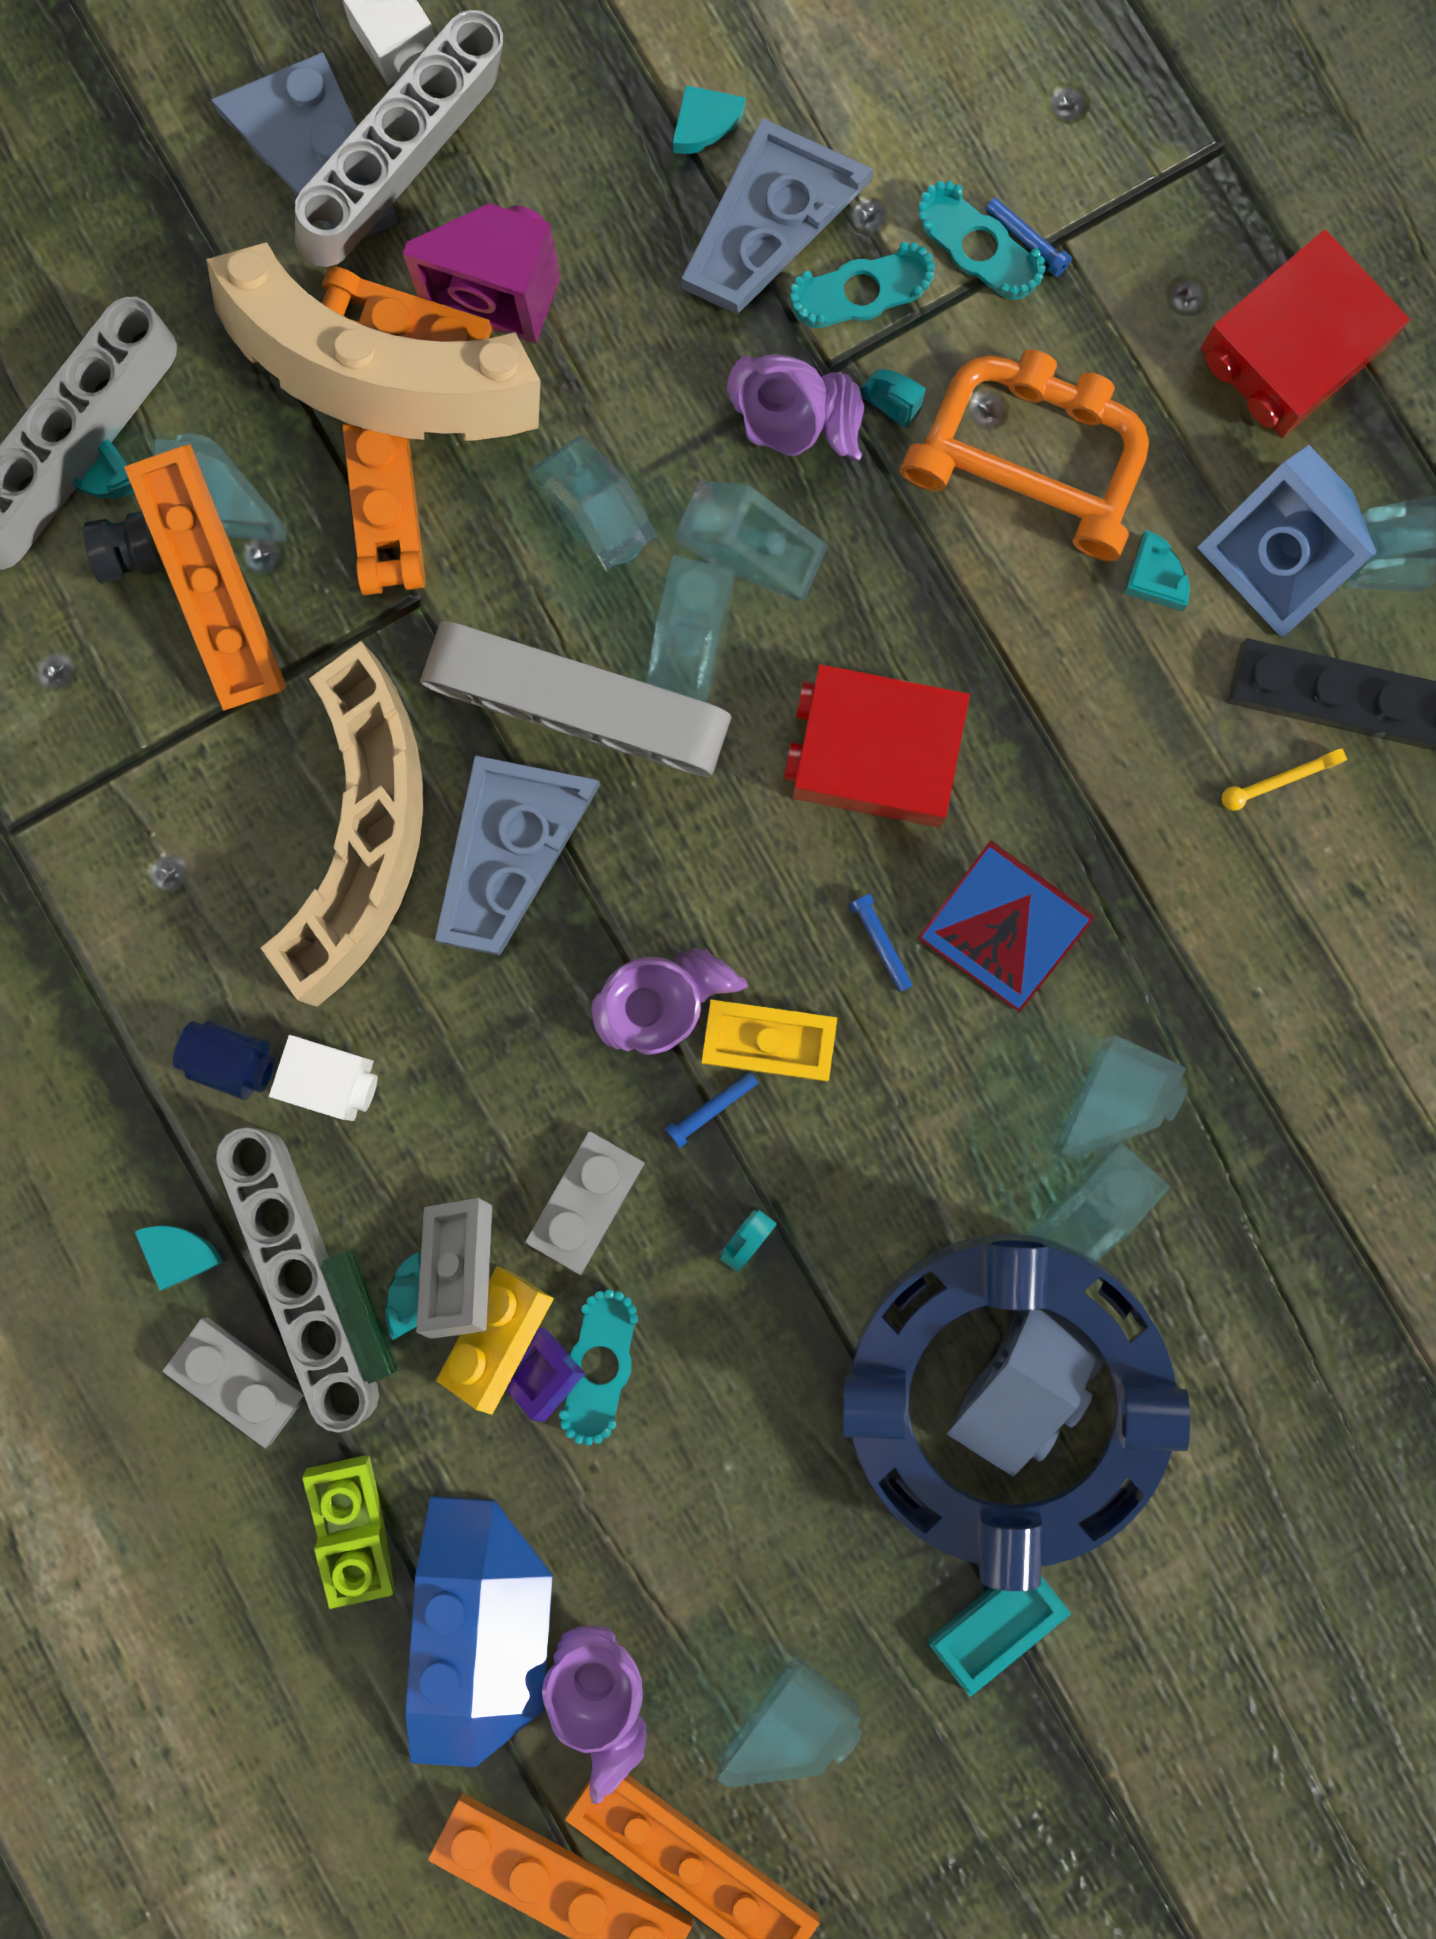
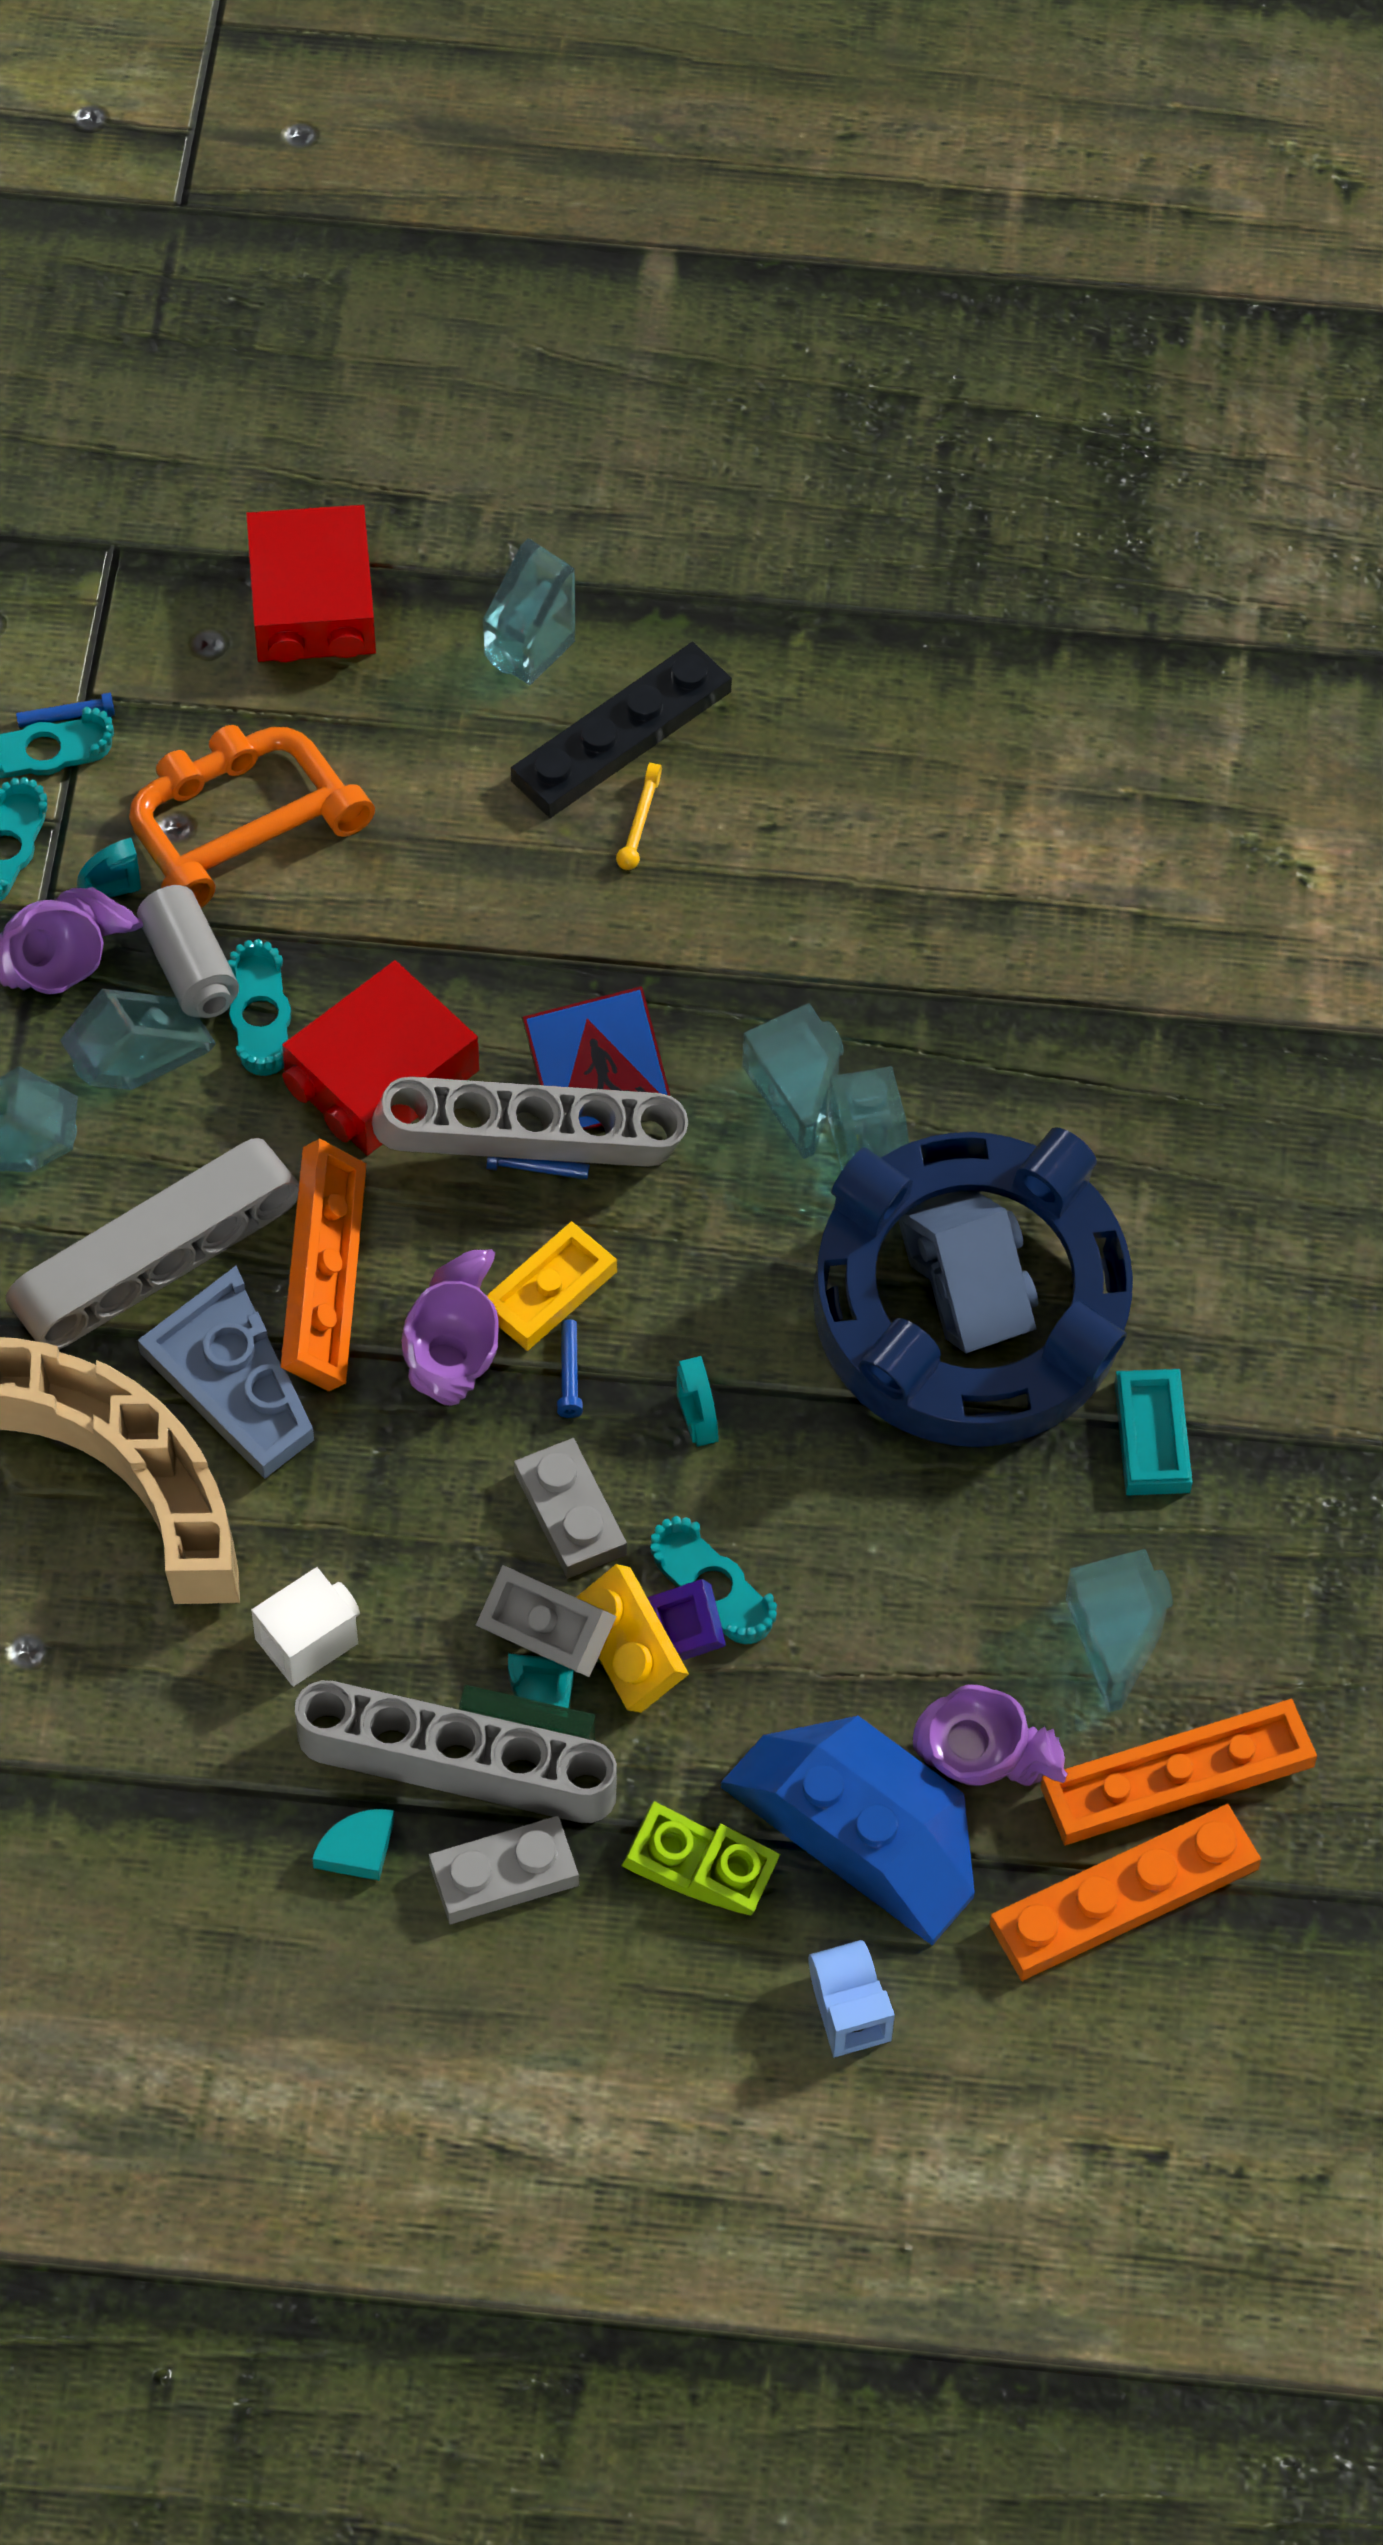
camera: 60 degrees left, 25 degrees down
clear blue brick [173,1020,276,1100] -> none
clear light blue slope [646,555,735,703] -> none
teal tile [1123,530,1190,612] -> none
medium blue slope [1197,445,1377,638] -> none
none -> light grey brick [137,885,239,1018]
none -> teal piece [228,939,291,1076]
none -> orange plate [280,1138,367,1391]
none -> light grey beam [372,1077,688,1167]
none -> light blue leg [808,1940,895,2058]

